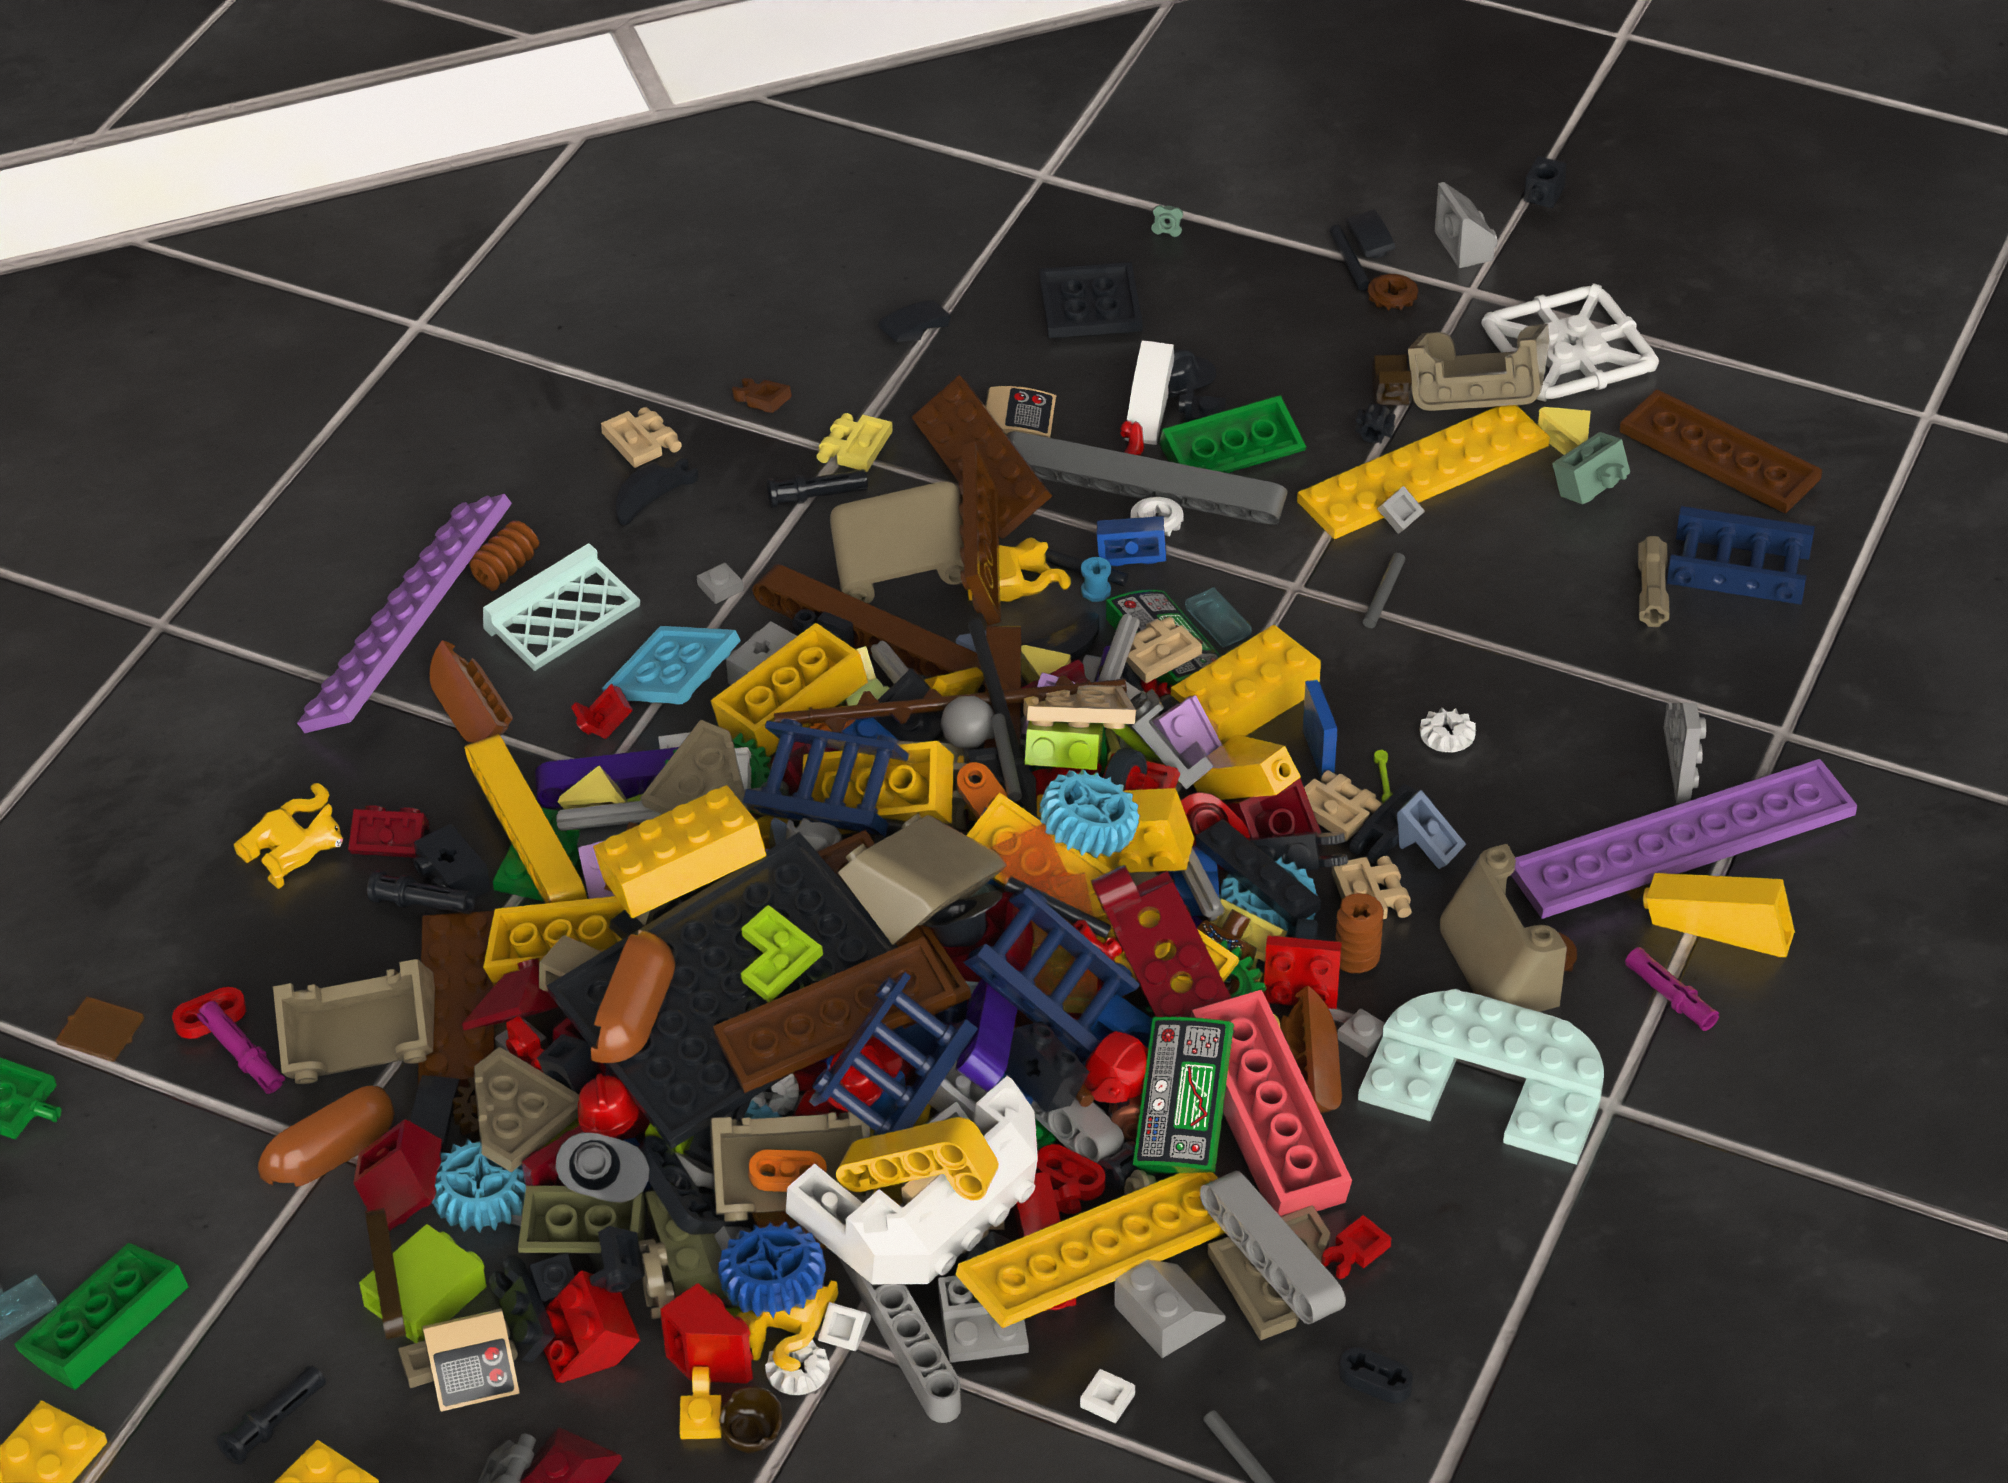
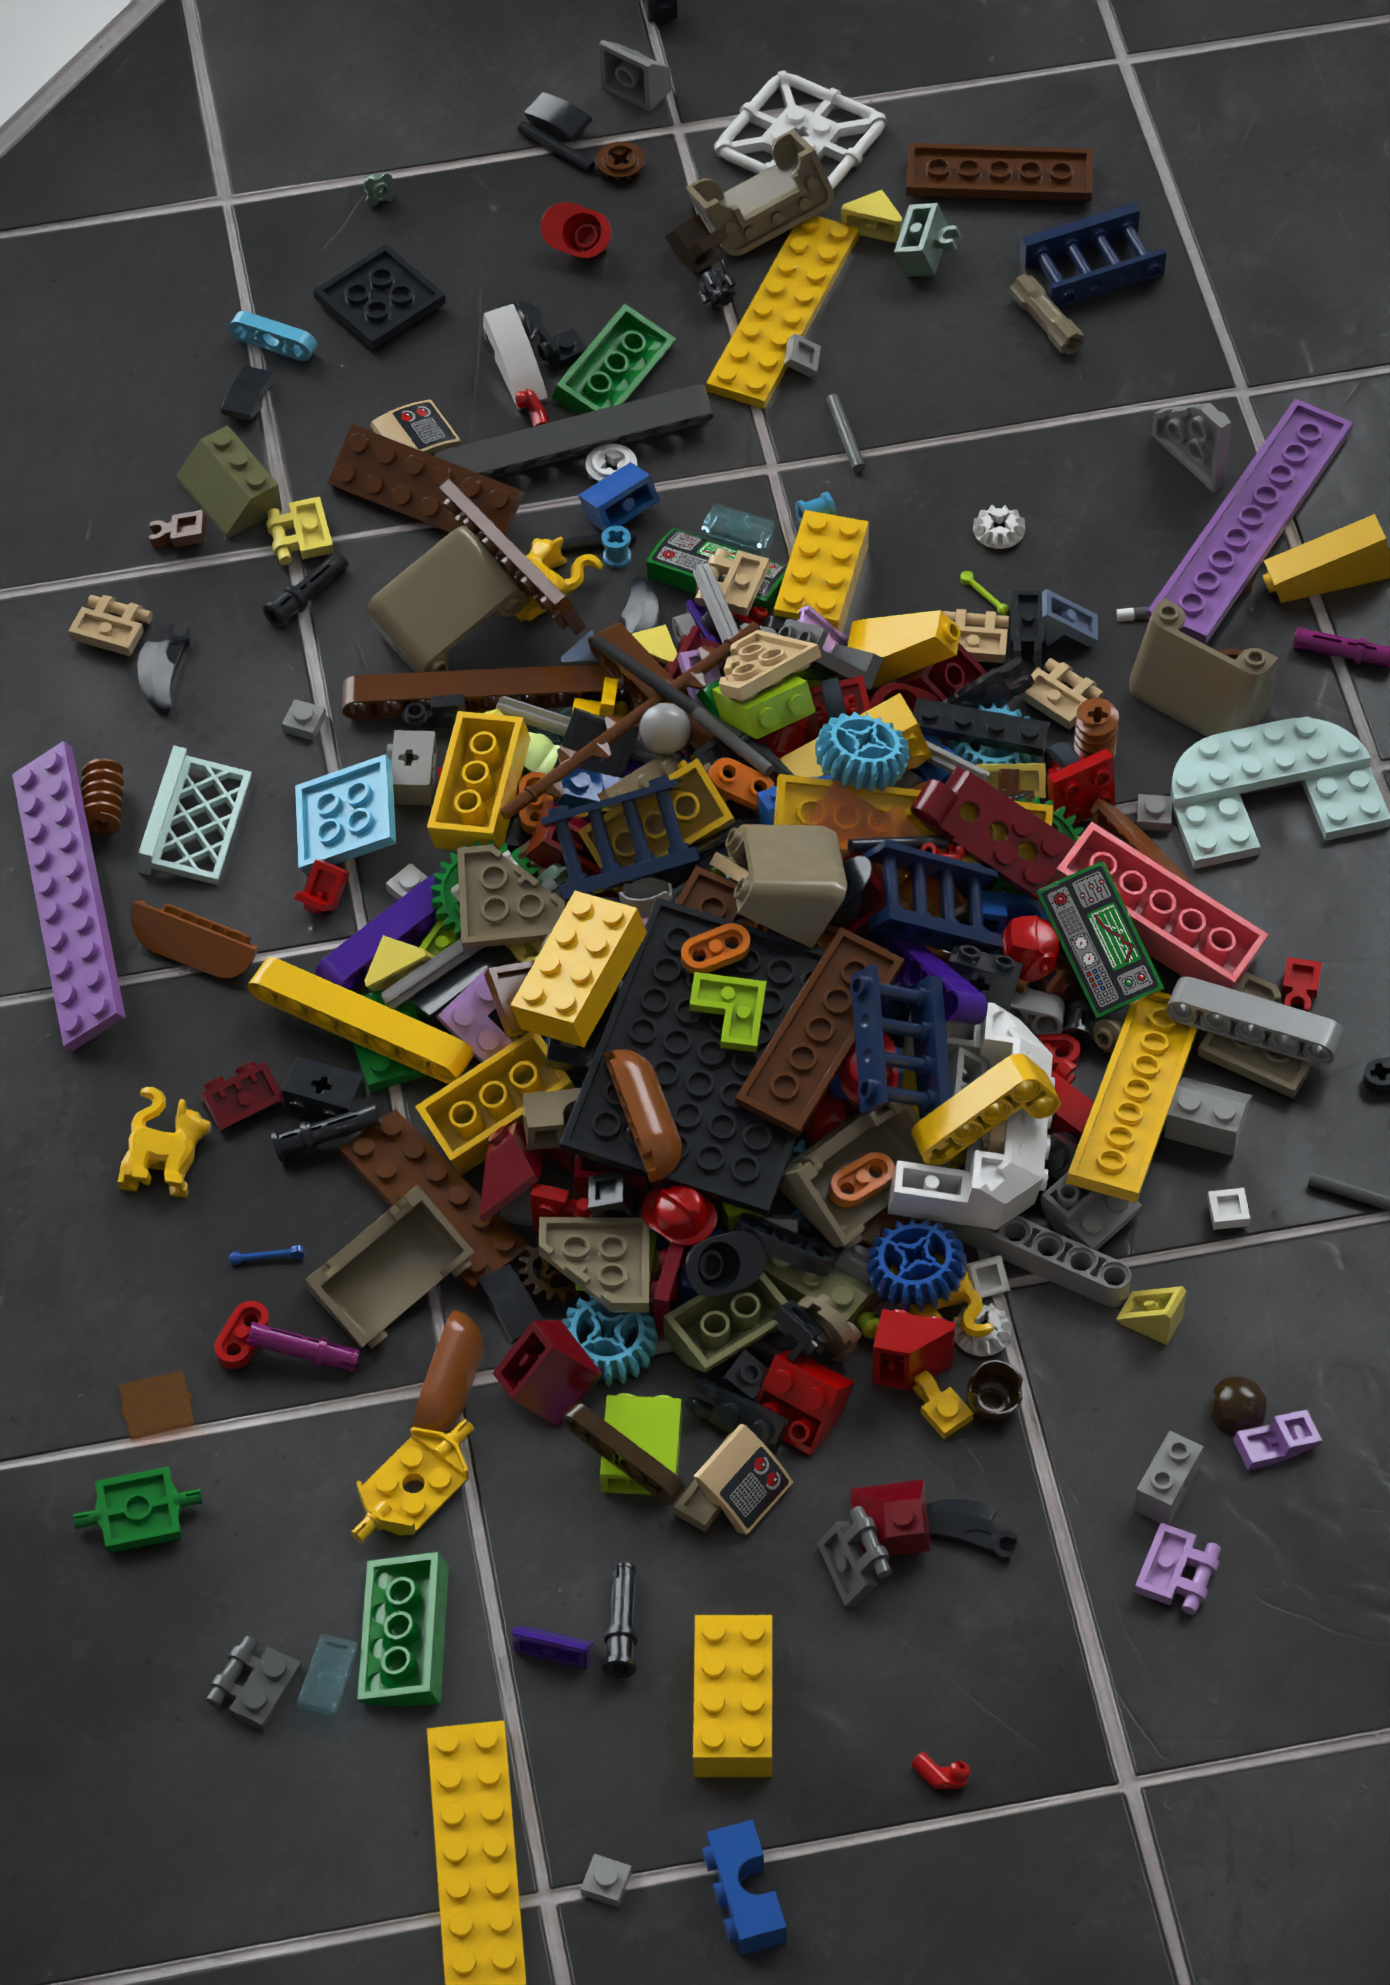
camera: 35 degrees left, 10 degrees up
blue tile [1303,680,1337,778] -> none
none -> olive slope [176,425,282,539]
none -> medium azure beam [229,311,317,361]
none -> blue hinge [229,1245,305,1266]
none -> yellow plate [350,1419,475,1543]
none -> dark purple slope [512,1626,594,1668]
none -> red piece [540,202,612,259]
none -> orange plate [681,923,750,974]
none -> dark azure bush [795,491,836,524]
none -> light yellow slope [1116,1286,1187,1345]

